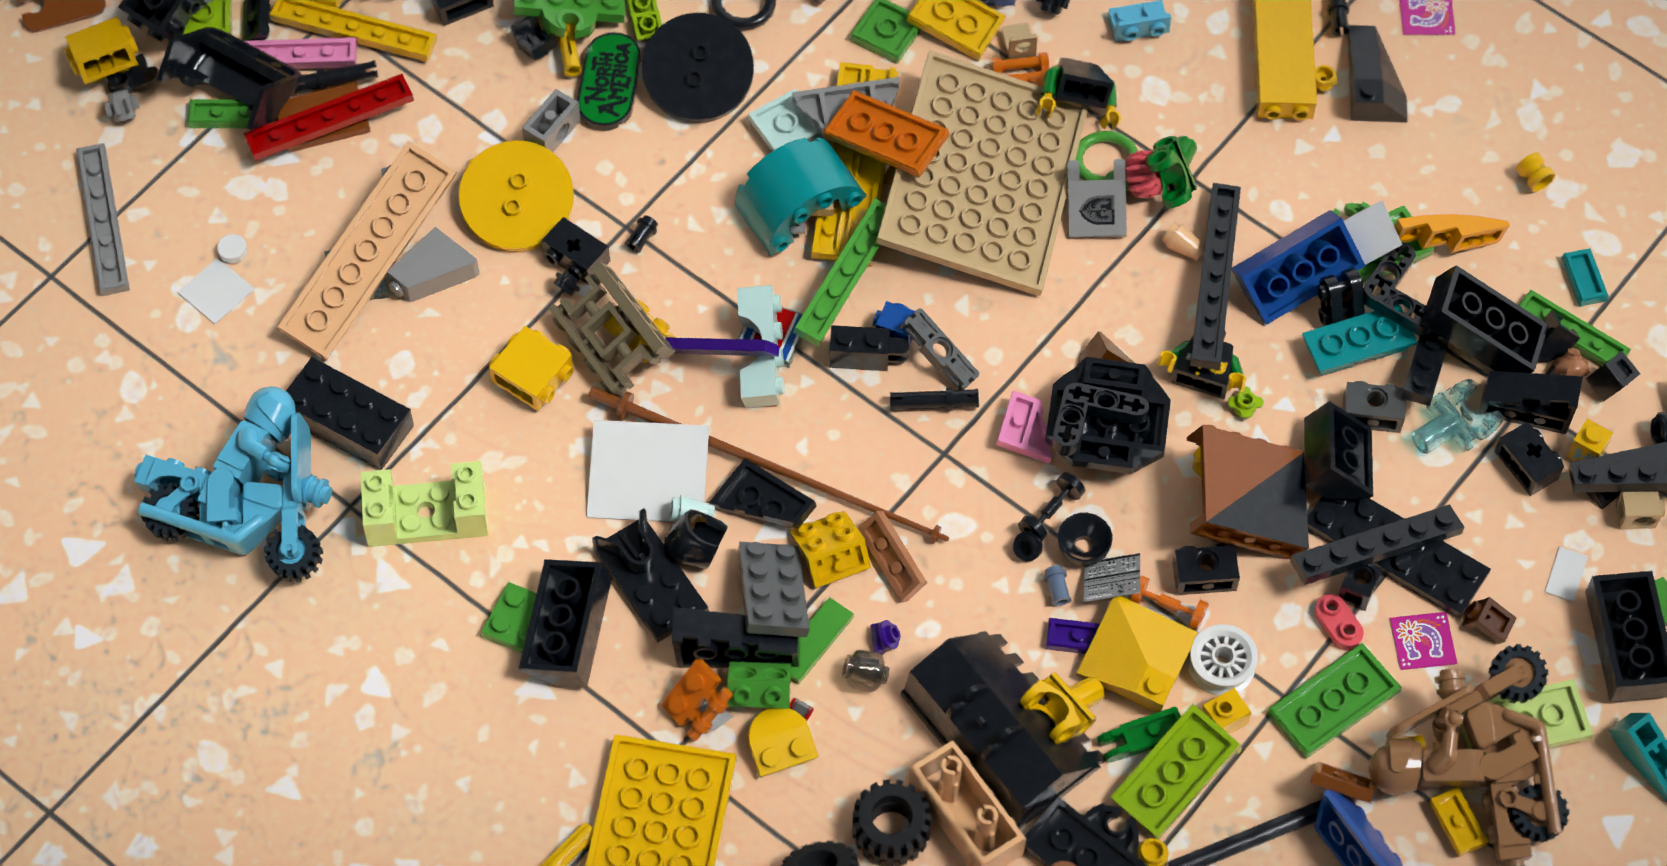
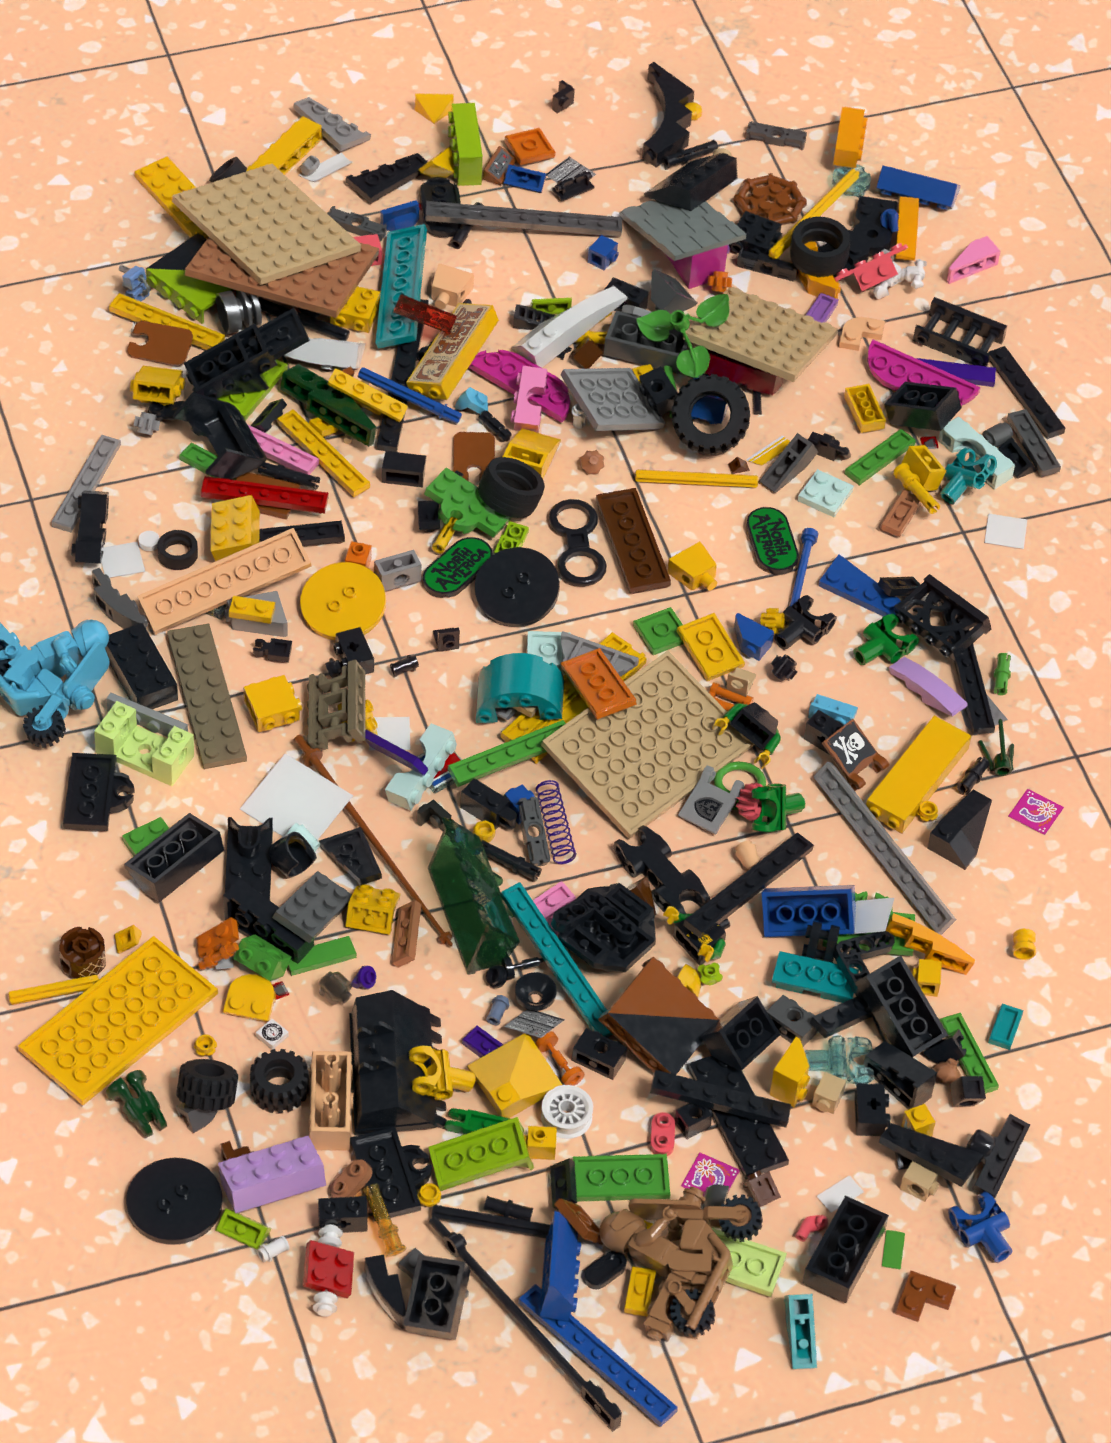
camera: 30 degrees right, 10 degrees down
none -> reddish brown brick [59,926,106,979]
none -> black plate [63,753,135,831]
none -> black brick [71,490,109,563]
none -> dark grey slope [92,568,148,629]
none -> light grey plate [106,692,188,737]
none -> yellow slope [114,925,142,954]
none -> black tyre [158,530,198,570]
none -> dark tan plate [167,623,247,769]
none -> yellow plate [194,1034,217,1056]
none -> yellow brick [211,495,260,561]
none -> yellow plate [229,596,275,624]
none -> black plate [253,638,292,663]
none -> white tile [256,1019,289,1050]
none -> black plate [259,520,345,546]
none -> orange brick [345,541,372,568]
none -> white sticker [369,717,411,750]
none -> pearl dark grey bracket [417,799,452,833]
none -> clear green piece [428,817,520,975]
none -> black bracket [433,627,460,652]
none -> yellow tile [473,820,496,842]
none -> black pin [483,1195,533,1221]
none -> teal tile [500,882,613,1038]
none -> dark purple piece [535,780,577,864]
none -> black plate [550,1158,577,1211]
none -> black tile [584,1251,627,1290]
none -> black piece [613,825,710,914]
none -> yellow brick [678,964,701,997]
none -> dark grey brick [703,1185,729,1209]
none -> yellow slope [770,1037,810,1108]
none -> coral arm [795,1215,828,1242]
none -> black brick [804,710,843,755]
none -> tan brick [812,1072,846,1114]
none -> light grey plate [813,762,957,935]
none -> flag [822,719,890,791]
none -> yellow brick [912,959,942,997]

